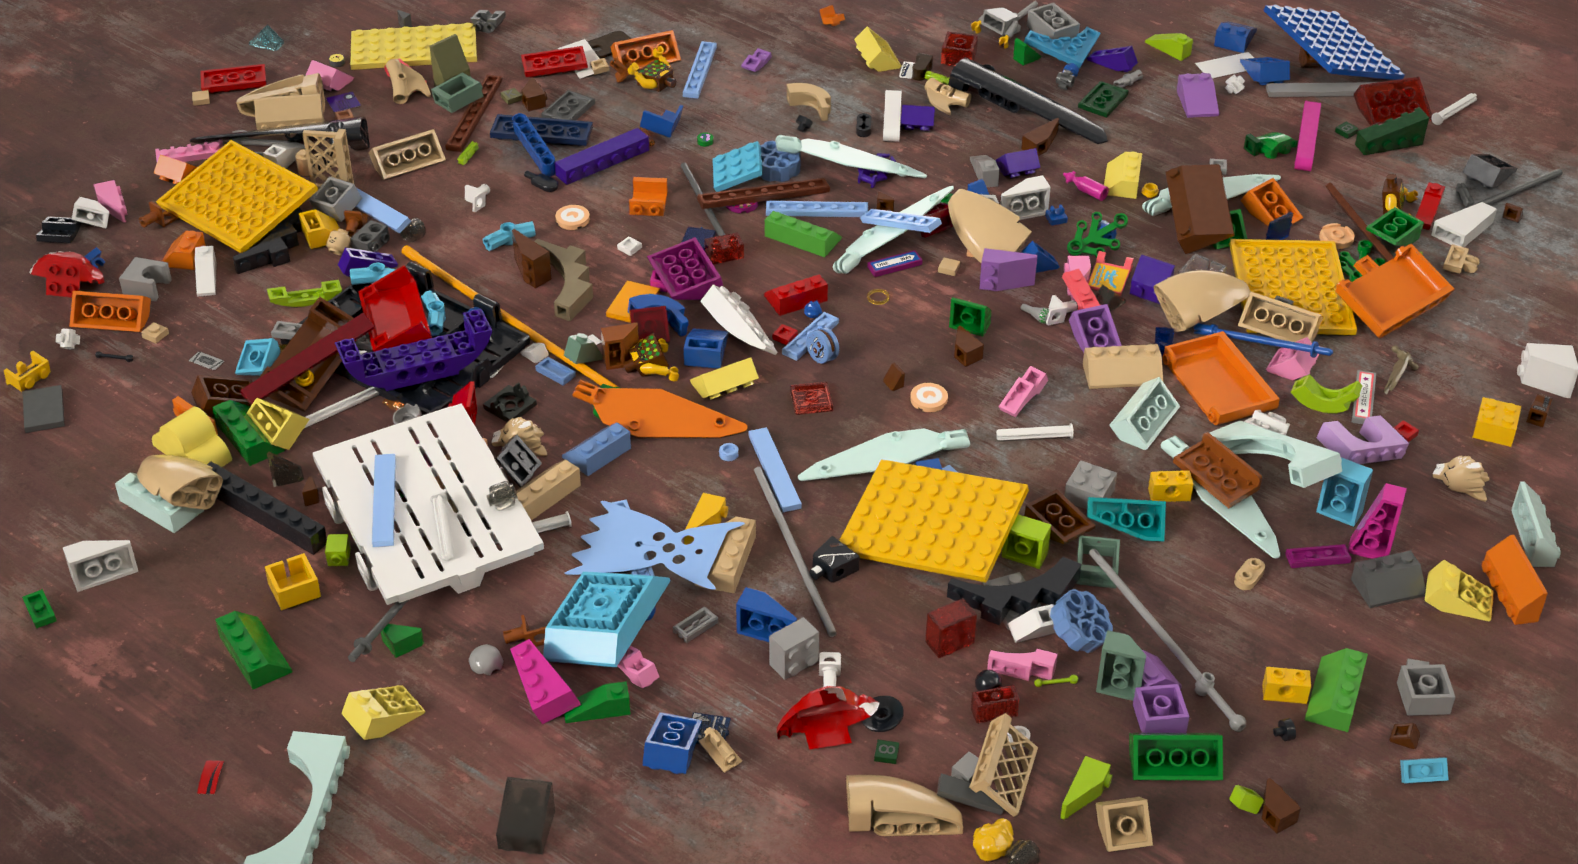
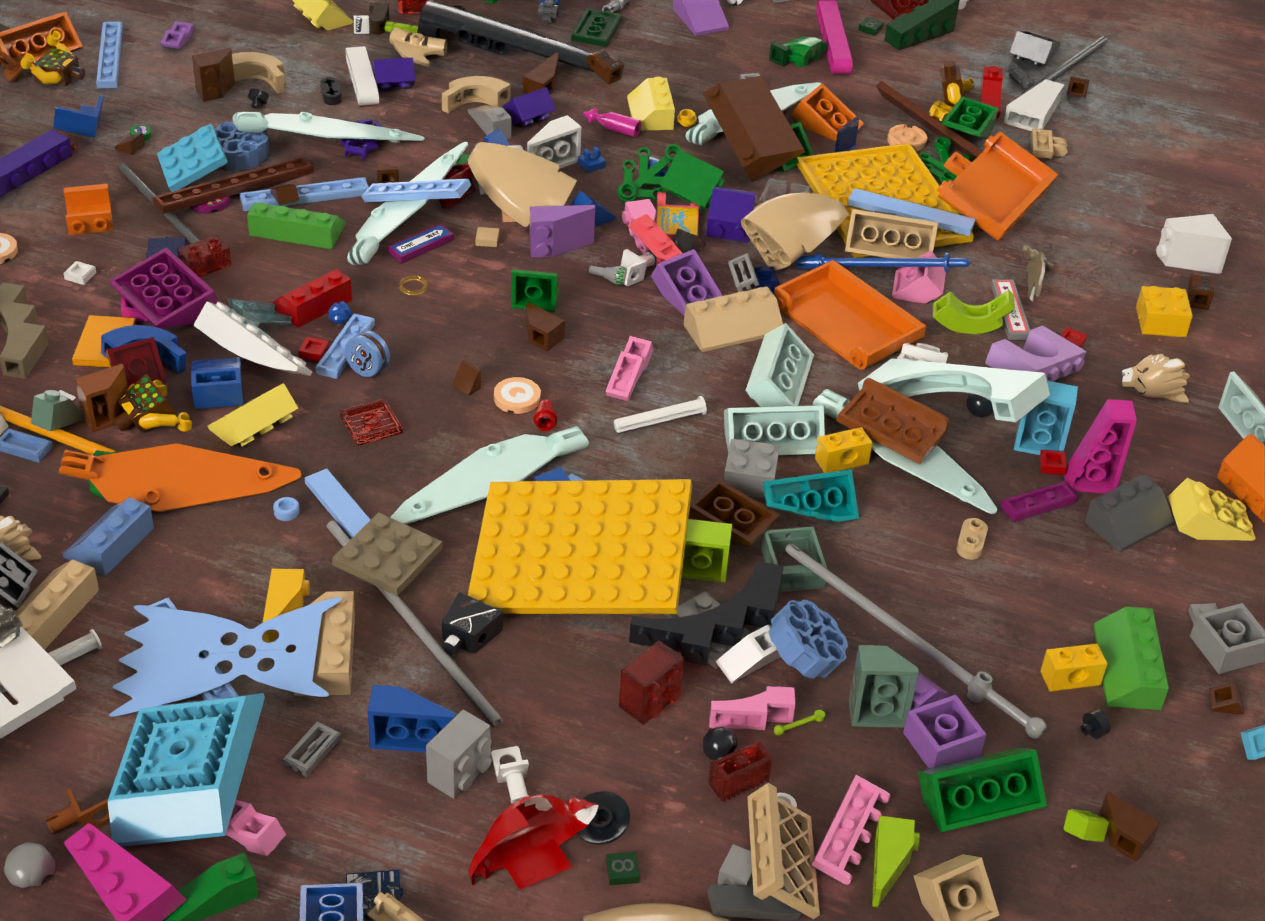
camera: 20 degrees left, 0 degrees up
none -> reddish brown slope [115,132,145,155]
none -> reddish brown slope [192,48,235,102]
none -> clear light blue slope [227,298,292,325]
none -> reddish brown slope [270,184,299,205]
none -> dark tan plate [332,512,443,596]
none -> tan arch [442,76,511,113]
none -> red cone [533,399,557,431]
none -> reddish brown leg [587,49,624,85]
none -> green panel [659,150,725,213]
none -> light aqua slope [724,405,825,455]
none -> light grey tile [728,253,759,292]
none -> bright pink hinge [811,775,890,885]
none -> light blue tile [847,188,976,236]
none -> yellow plate [929,100,953,121]
none -> red plate [1039,450,1067,475]

